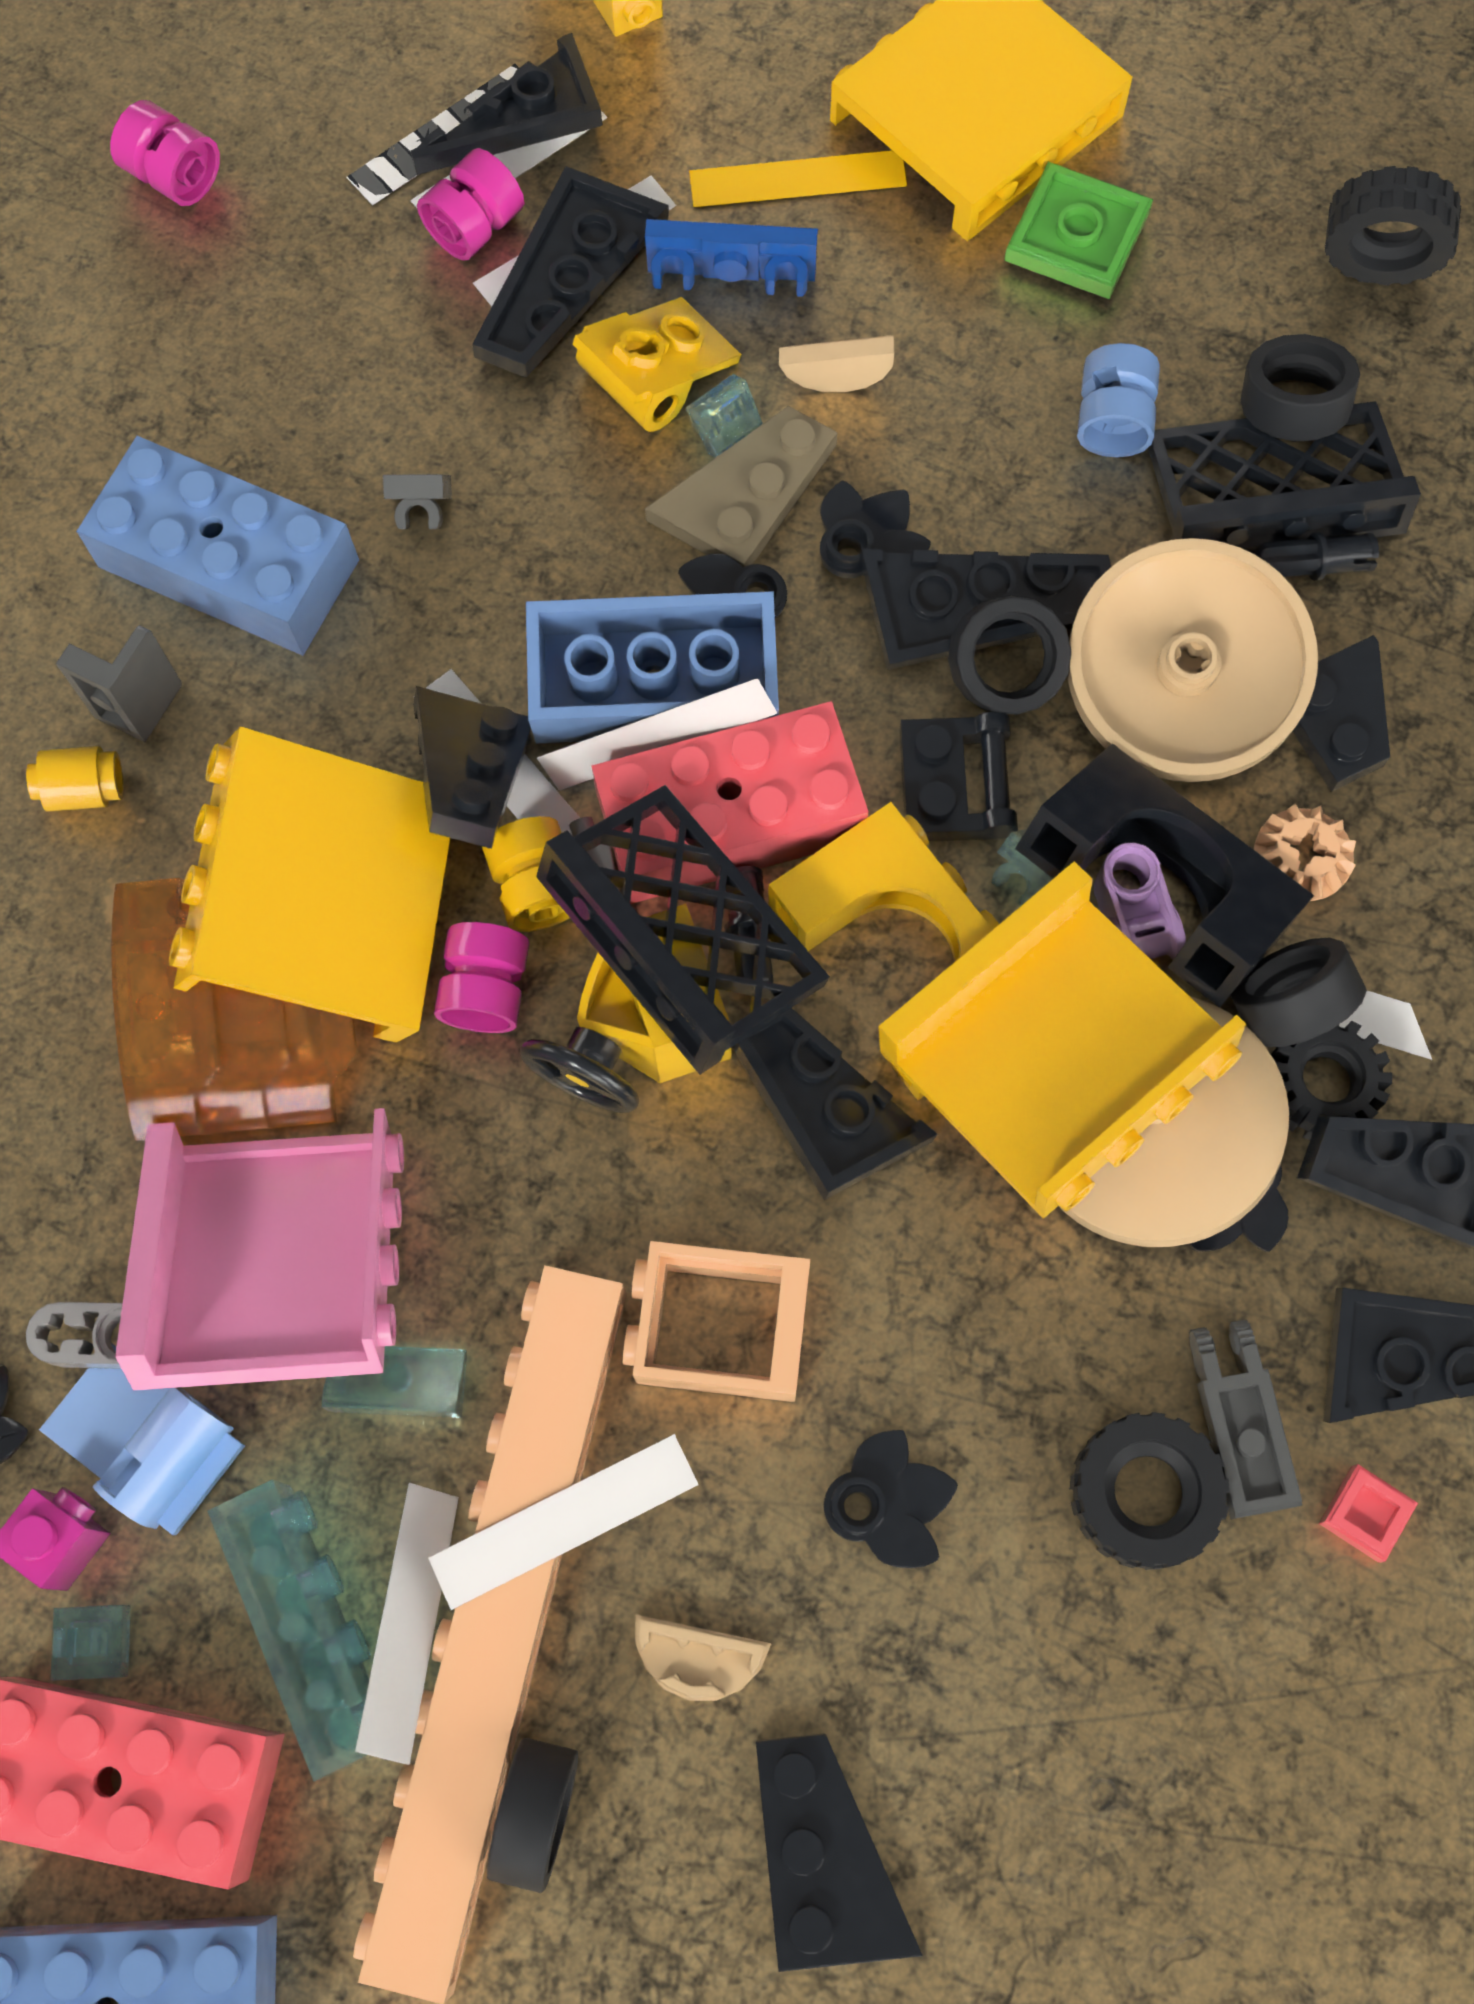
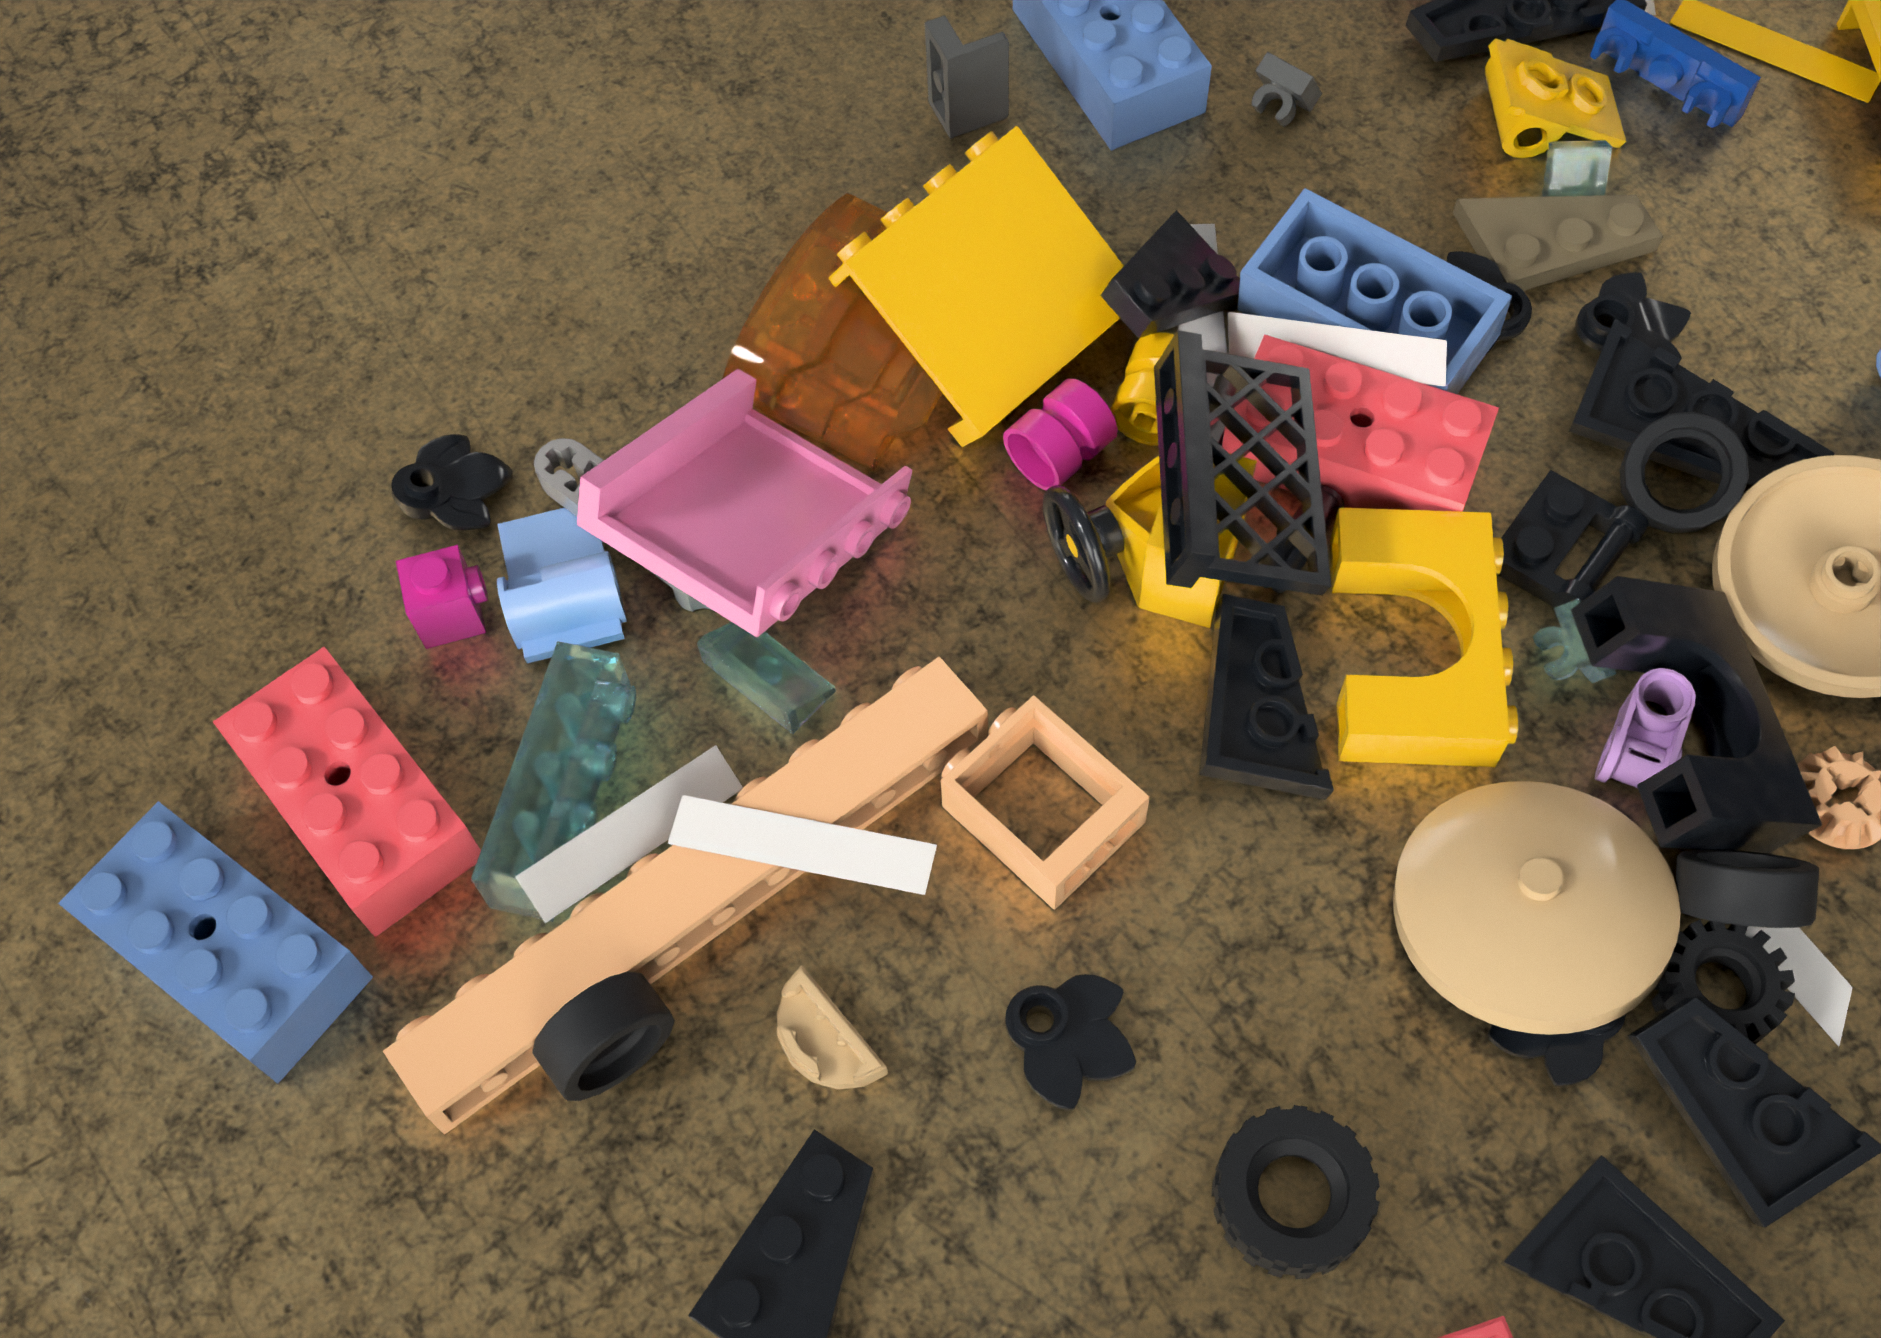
camera: 40 degrees right, 10 degrees down
yellow brick [26,746,124,812] -> none
clear light blue tile [50,1605,131,1681] -> none
tan tile [779,335,894,392] -> none
yellow panel [878,861,1246,1219] -> none
dark grey hinge [1189,1320,1303,1520] -> none

